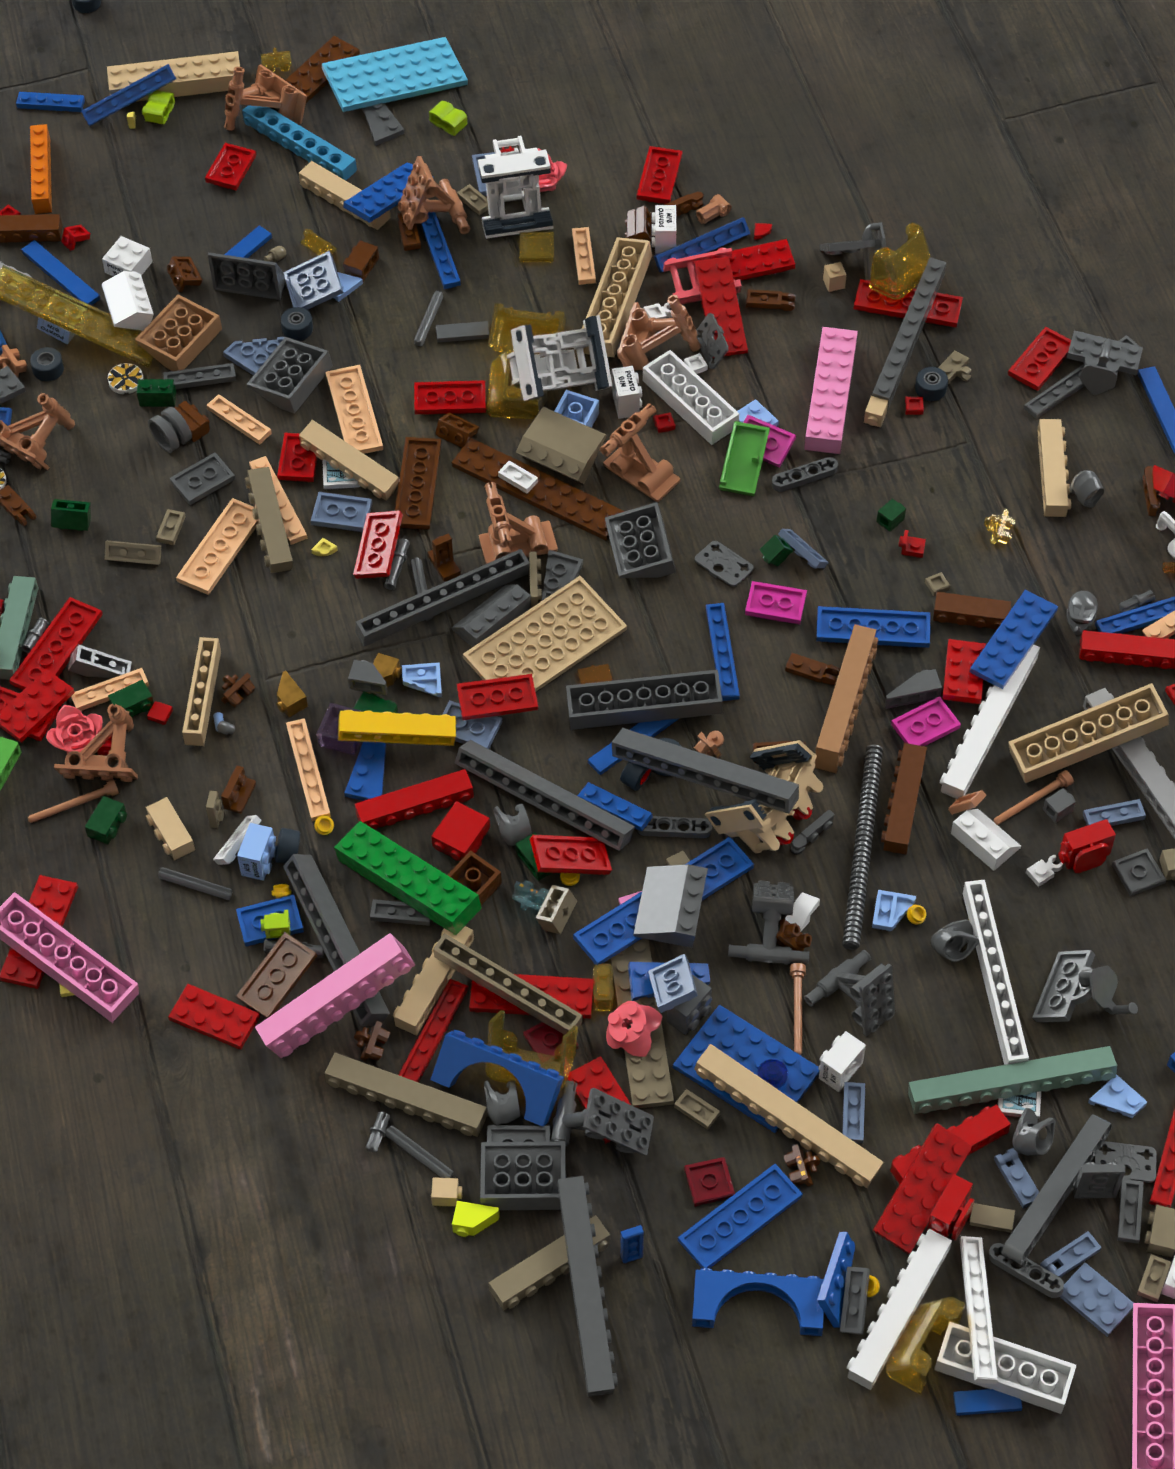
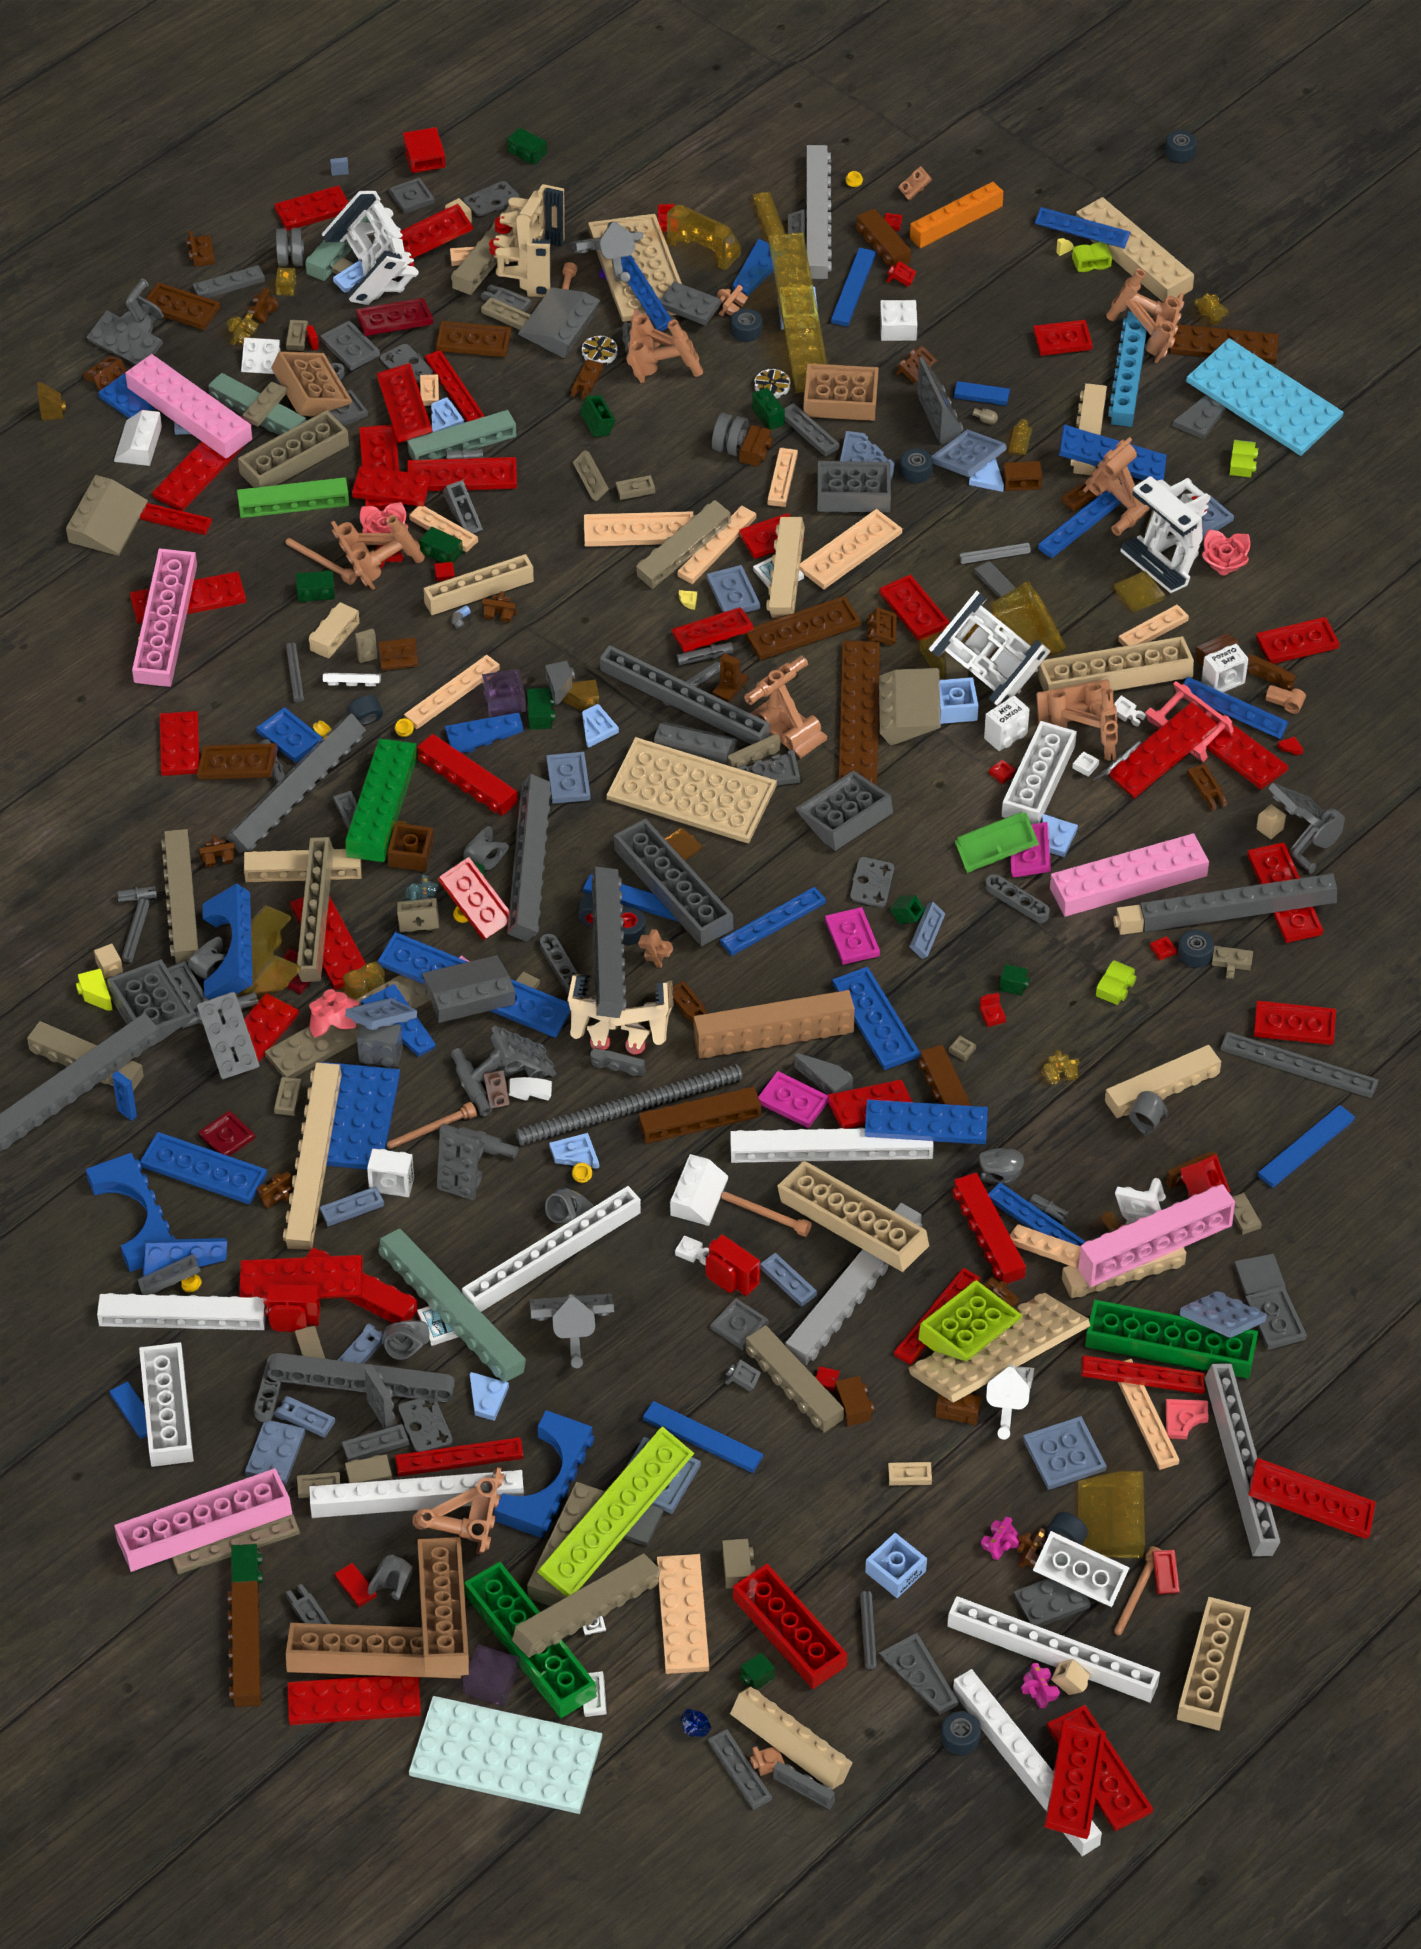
camera: 60 degrees right, 5 degrees down
blue plate [16,92,85,112] -> none
white slope [102,271,154,331] -> none
dark grey plate [170,453,235,505] -> none
light blue brick [237,823,277,881] -> none
bright pink brick [255,933,415,1058] -> none
lime brick [261,910,290,939] -> none
pearl gold slope [276,671,308,717] -> none
yellow brick [338,710,456,746] -> none
red tile [399,979,468,1083] -> none
red brick [431,801,490,861] -> none
red plate [457,674,538,720] -> none
white plate [498,461,538,493] -> none
blue plate [577,782,653,831] -> none
nougat plate [600,403,680,502] -> none
clear blue plate [758,1059,788,1089] -> none
reddish brown hinge [785,653,840,685] -> none
clear yellow windscreen [869,222,931,299] -> none
clear yellow windscreen [886,1297,965,1395] -> none
nougat tile [948,790,986,814] -> none
white tile [960,1236,998,1384] -> none
dark grey brick [1043,788,1076,823] -> none
dark grey plate [1067,330,1143,395] -> none
none -> lime brick [1096,960,1136,1005]

